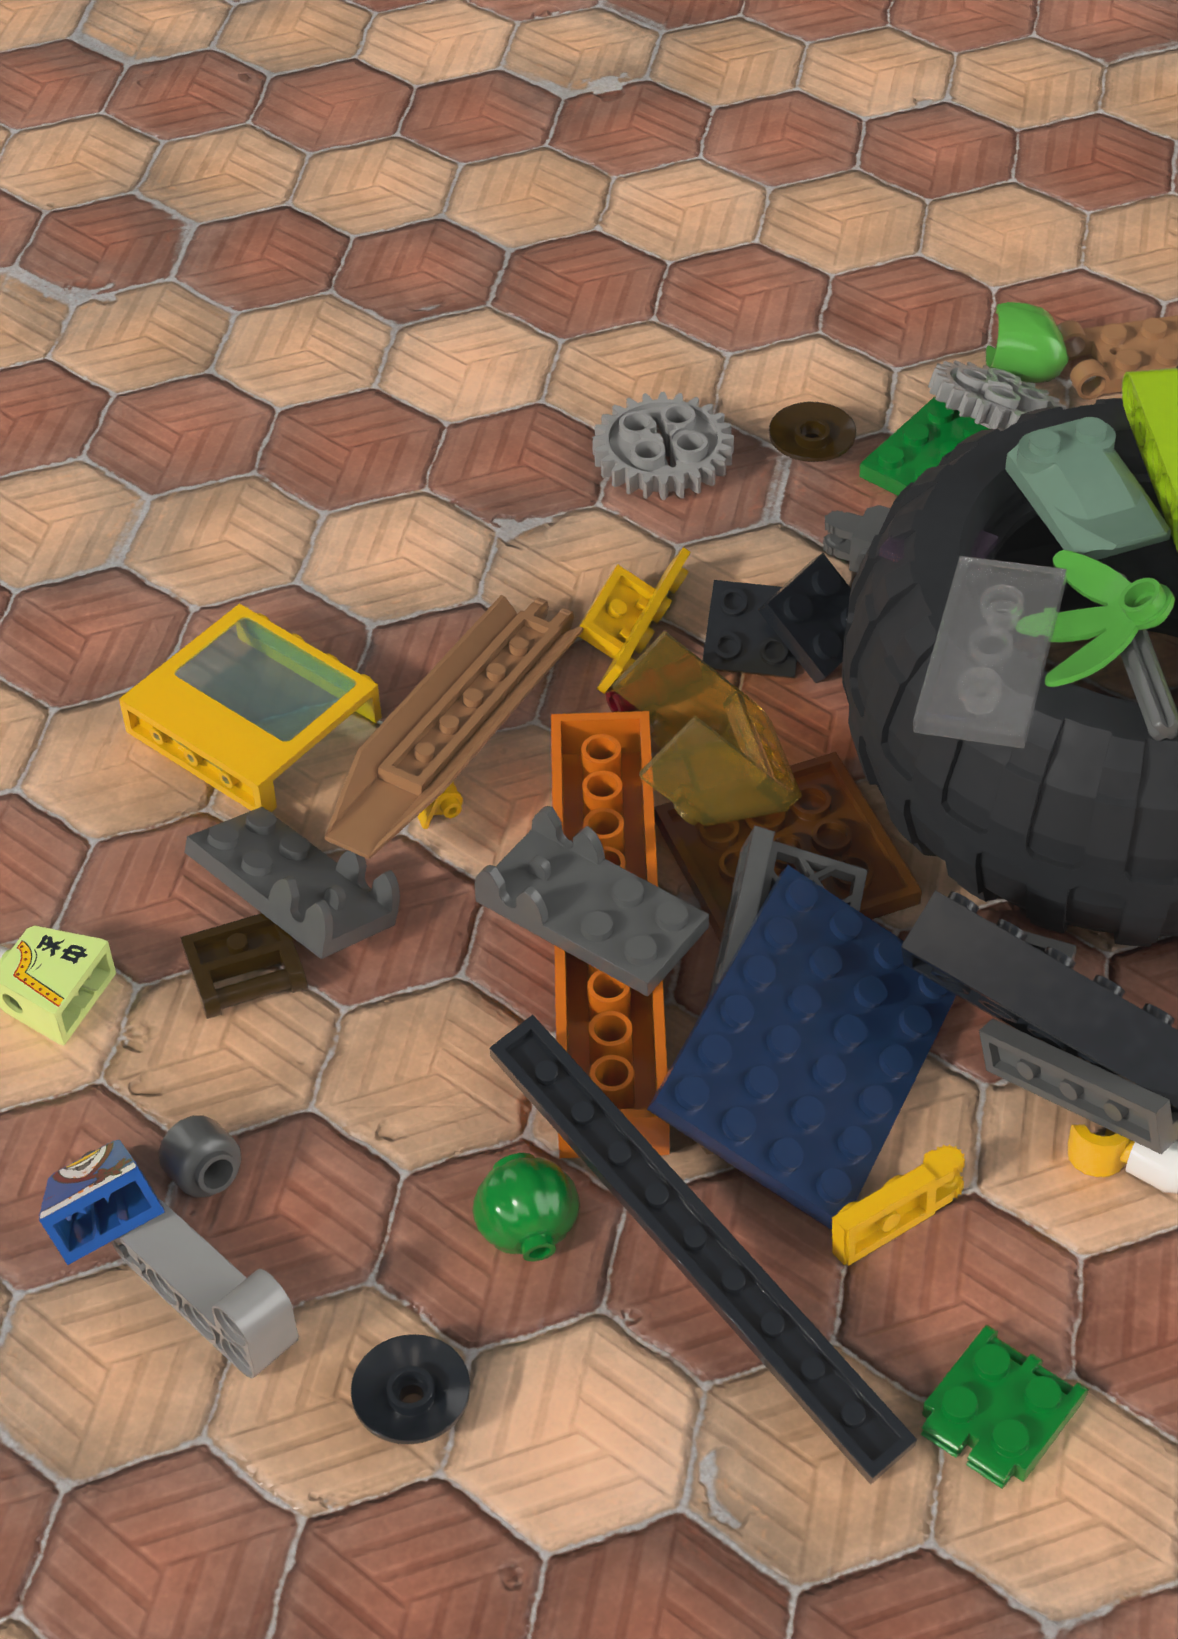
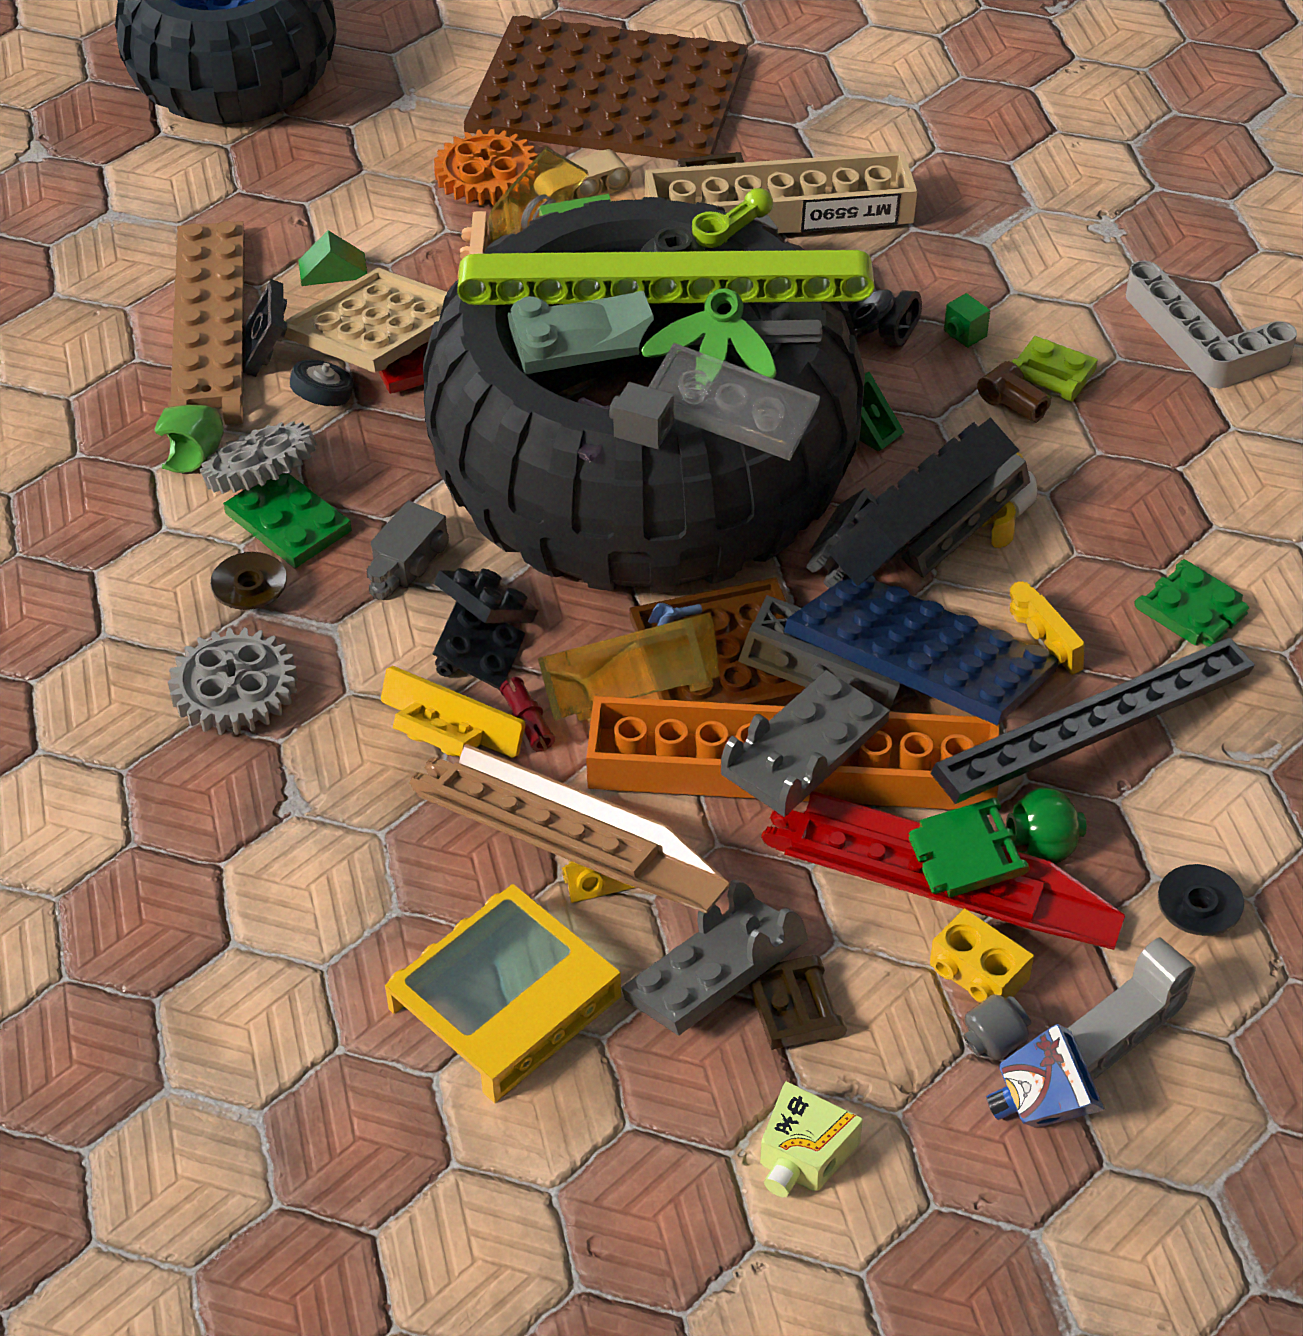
camera: 85 degrees left, 0 degrees up
none -> dark grey brick [609,382,674,449]
none -> medium blue hand [648,603,702,633]
none -> red hinge [761,791,1125,950]
none -> green plate [908,798,1030,898]
none -> yellow brick [929,908,1034,1003]

